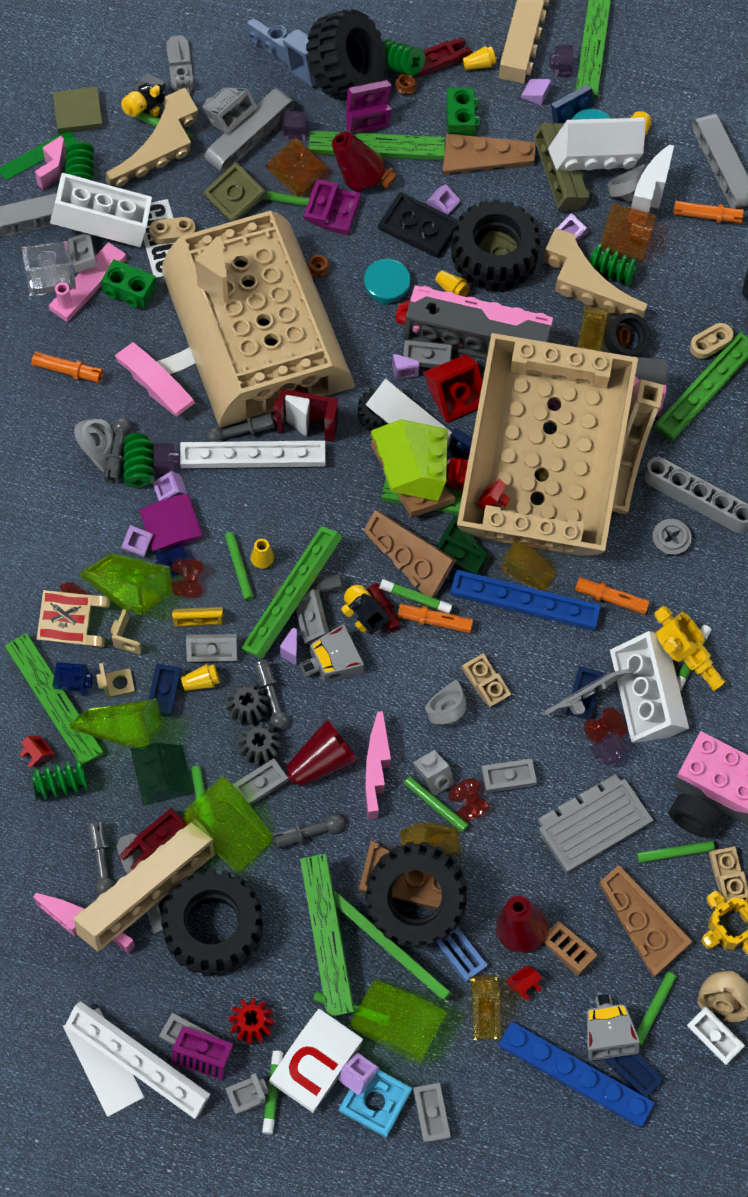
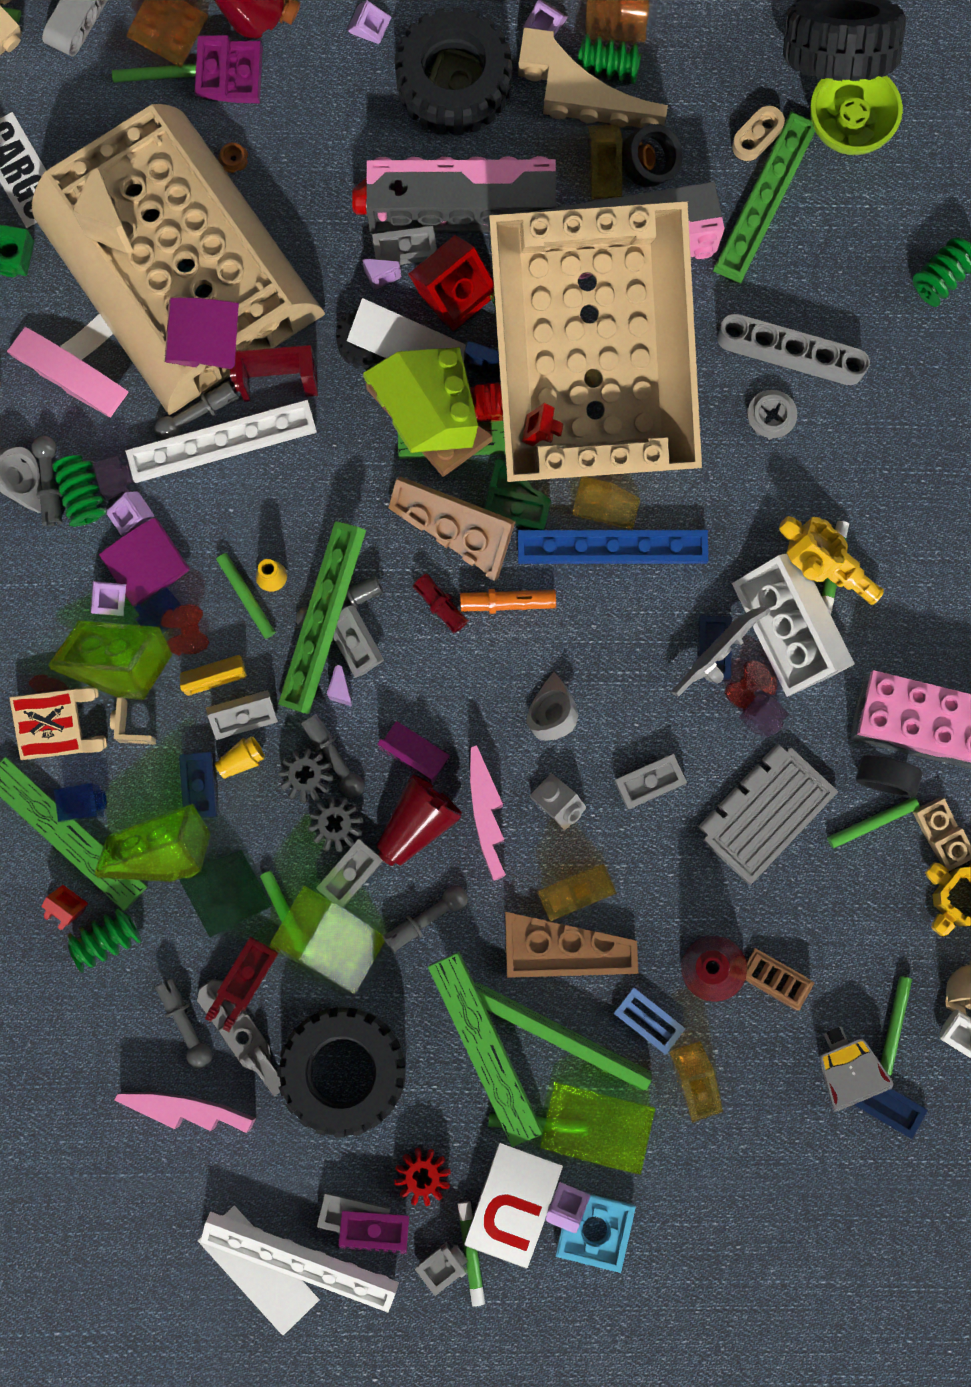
camera: 15 degrees left, 15 degrees up
tan brick [73,823,215,952] -> none
tan bracket [96,663,135,698] -> none
tan plate [149,217,196,244] -> none
olive tile [202,162,267,222] -> none
white slope [285,395,310,436] -> none
light grey torso [300,624,364,683] -> none
black piece [341,585,391,635] -> none
teal tile [364,259,410,305] -> none
black tyre [365,841,468,948] -> none
black tile [378,192,458,259] -> none
bright green bar [379,579,452,613] -> none
bright green bar [404,776,468,833] -> none
light grey plate [413,1083,451,1144] -> none
yellow cone [435,270,470,297] -> none
clear red piece [449,778,489,822] -> none
tan slope [461,653,511,707] -> none
blue plate [498,1021,654,1128] -> none
red tile [505,965,541,1000] -> none
orange pin [575,577,650,615] -> none
medium nougat wing [599,865,692,978] -> none
tan arch [612,379,664,515] -> none
none -> magenta slope [164,298,239,369]
none -> magenta panel [377,721,450,784]

